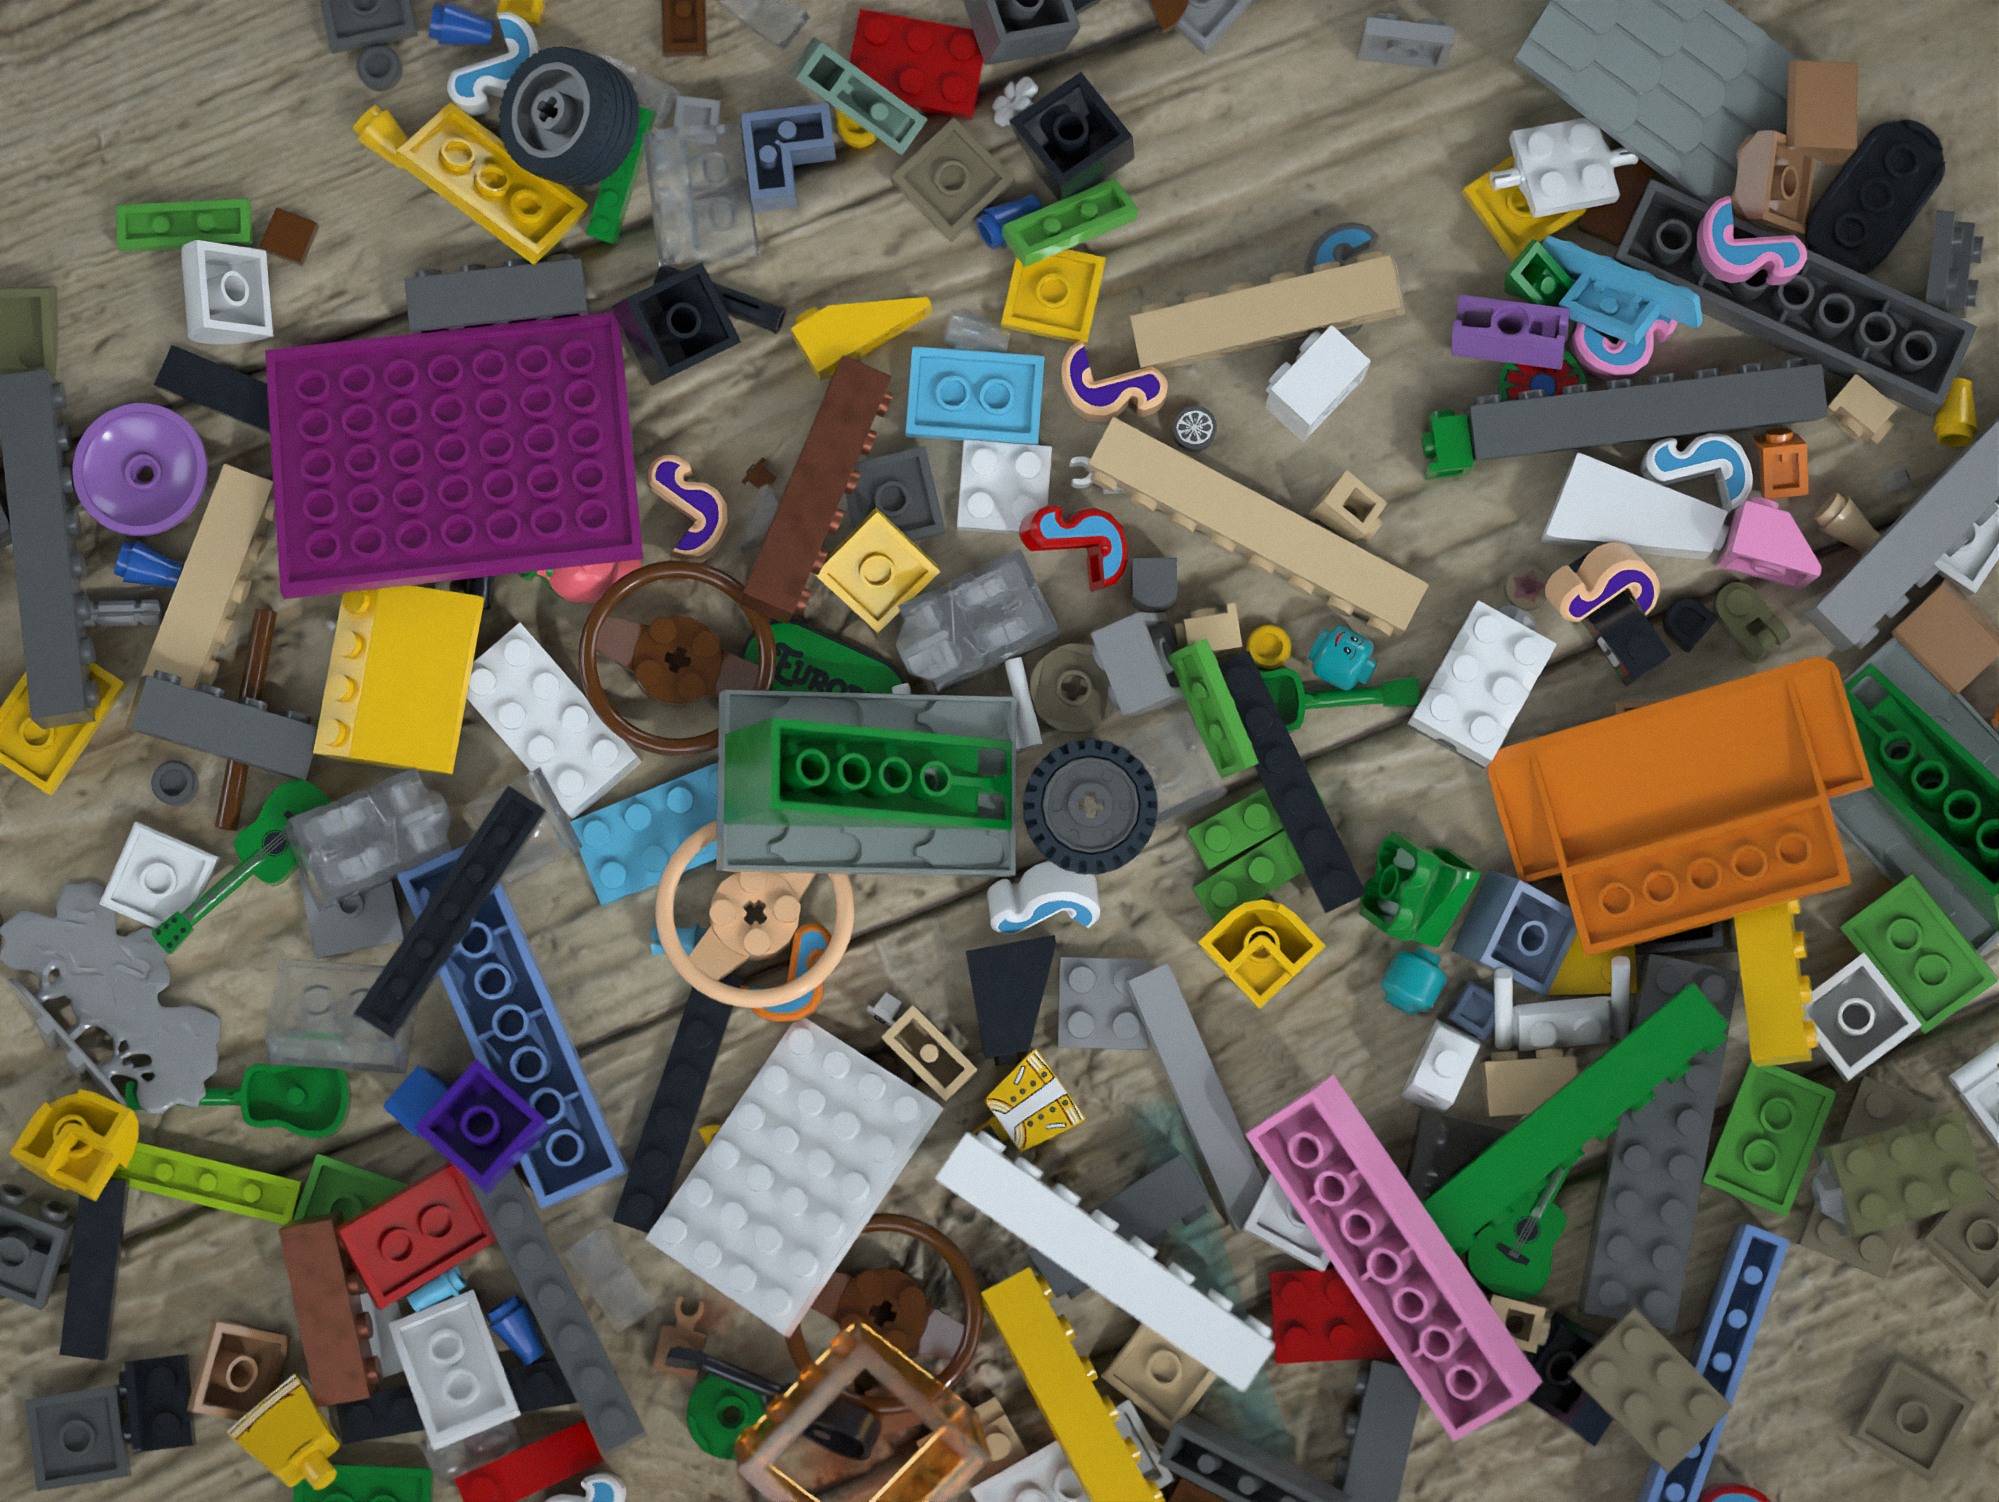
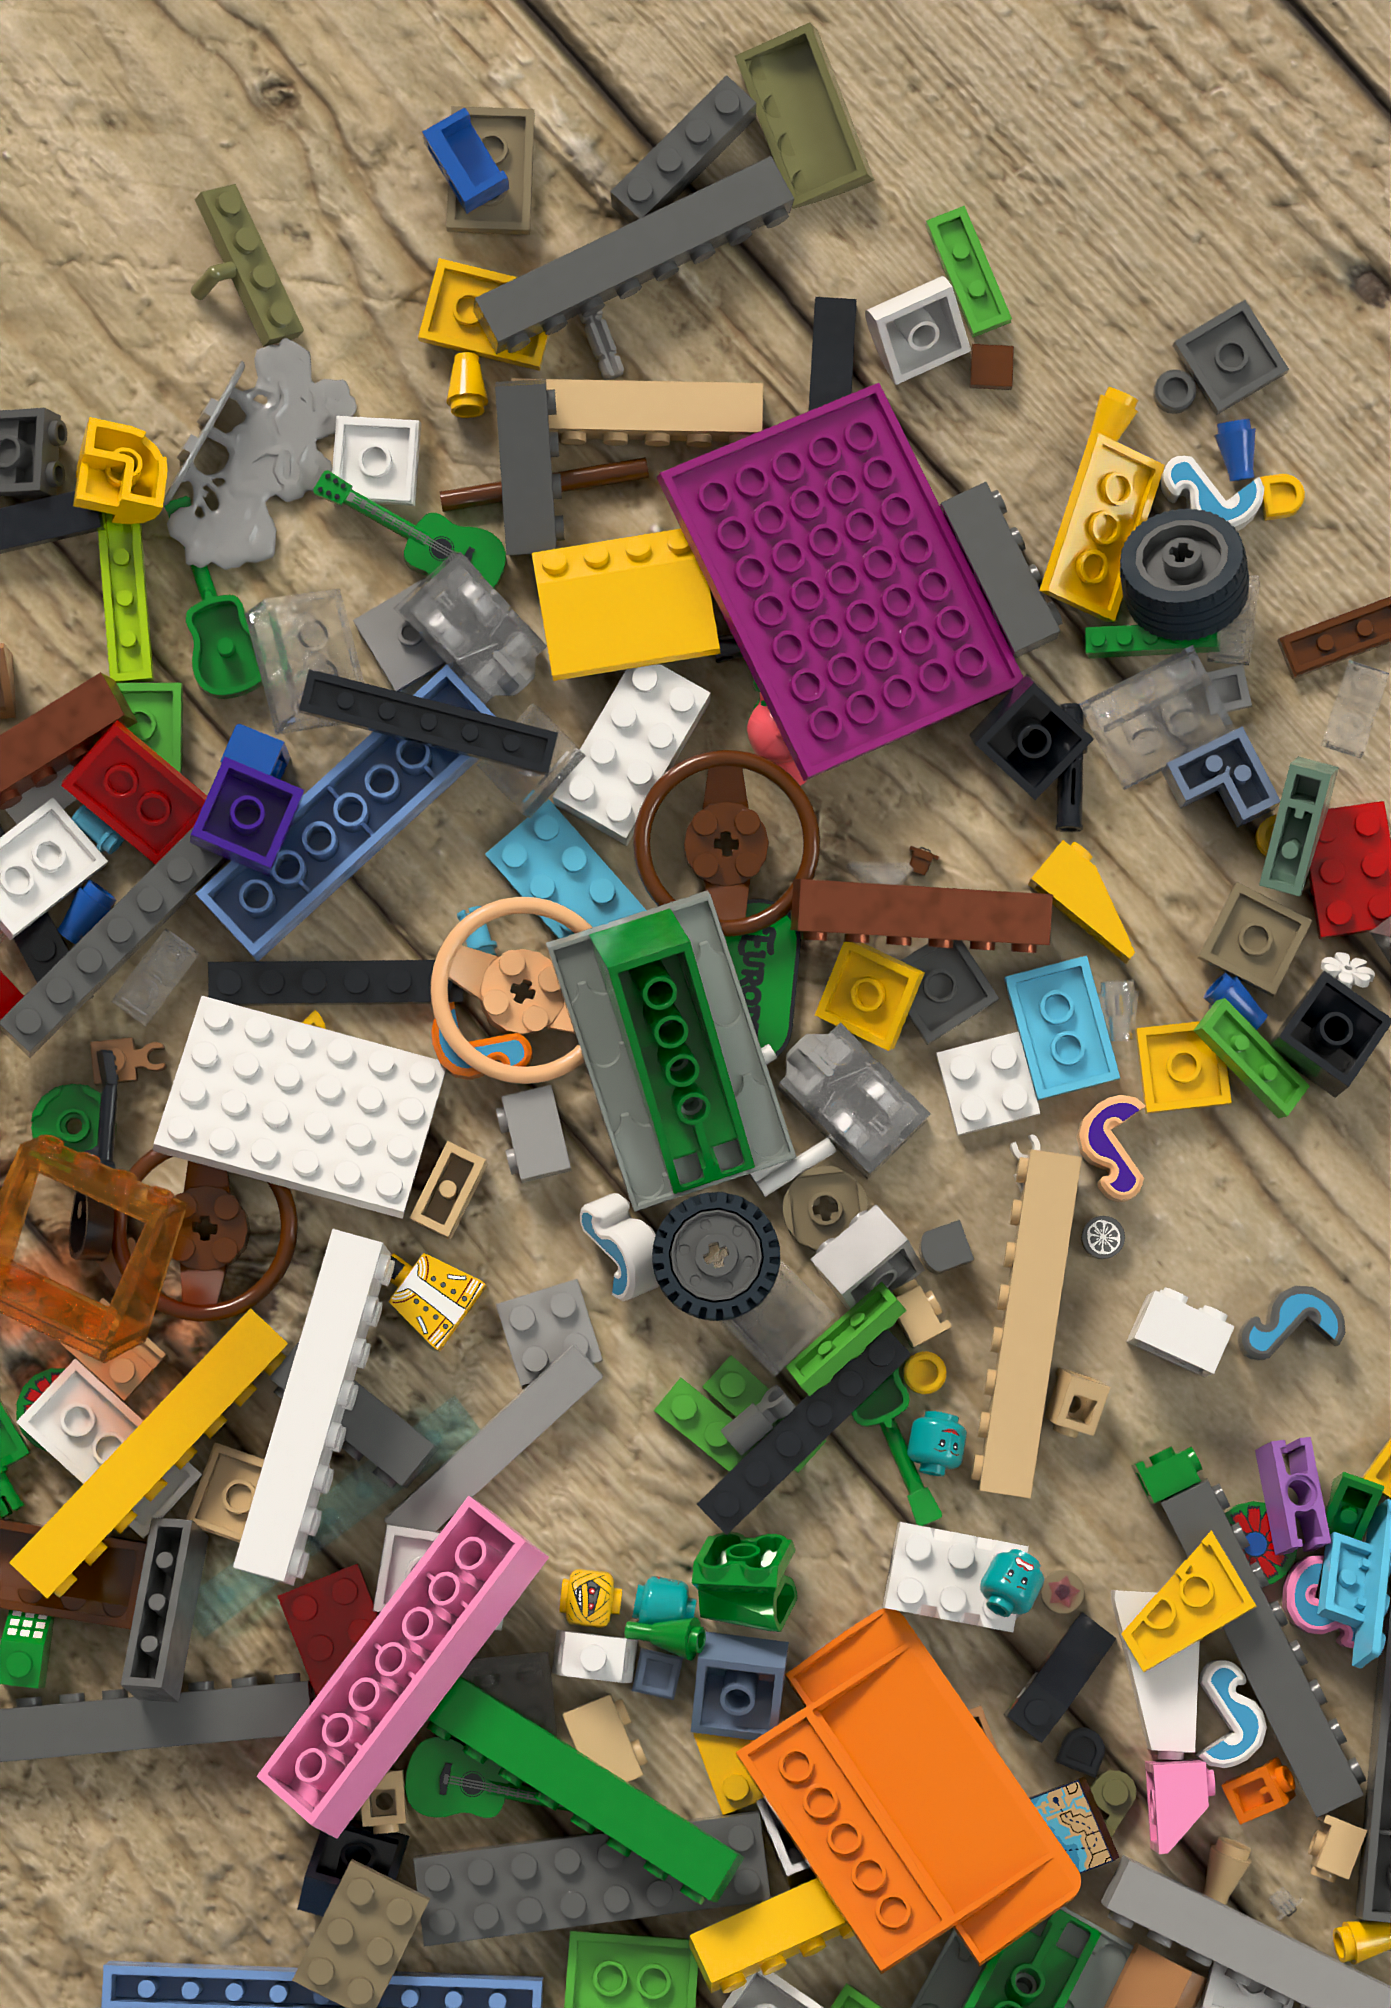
camera: 70 degrees right, 0 degrees up
medium lavender dish [72,403,208,536] -> none
blue cone [114,540,184,589] -> none
dark grey tile [151,760,199,806] -> none
light nougat animal [648,455,730,563] -> none
white piece [866,992,902,1027] -> none
black slope [966,935,1056,1066] -> none
red animal [1019,505,1128,592] -> none
tan brick [1130,251,1407,371] -> none
yellow brick [1198,899,1326,1009] -> none
white plate [1494,956,1630,1051] -> none
light nougat animal [1545,542,1660,622] -> none
none -> yellow cone [446,352,488,418]
none -> light grey brick [496,1085,572,1183]
none -> yellow head [559,1569,622,1628]
none -> green cone [624,1617,706,1661]
none -> dark grey bar [721,1385,796,1456]
none -> teal head [980,1549,1045,1617]
none -> tile [1029,1776,1119,1873]
none -> yellow wing [1121,1530,1257,1673]

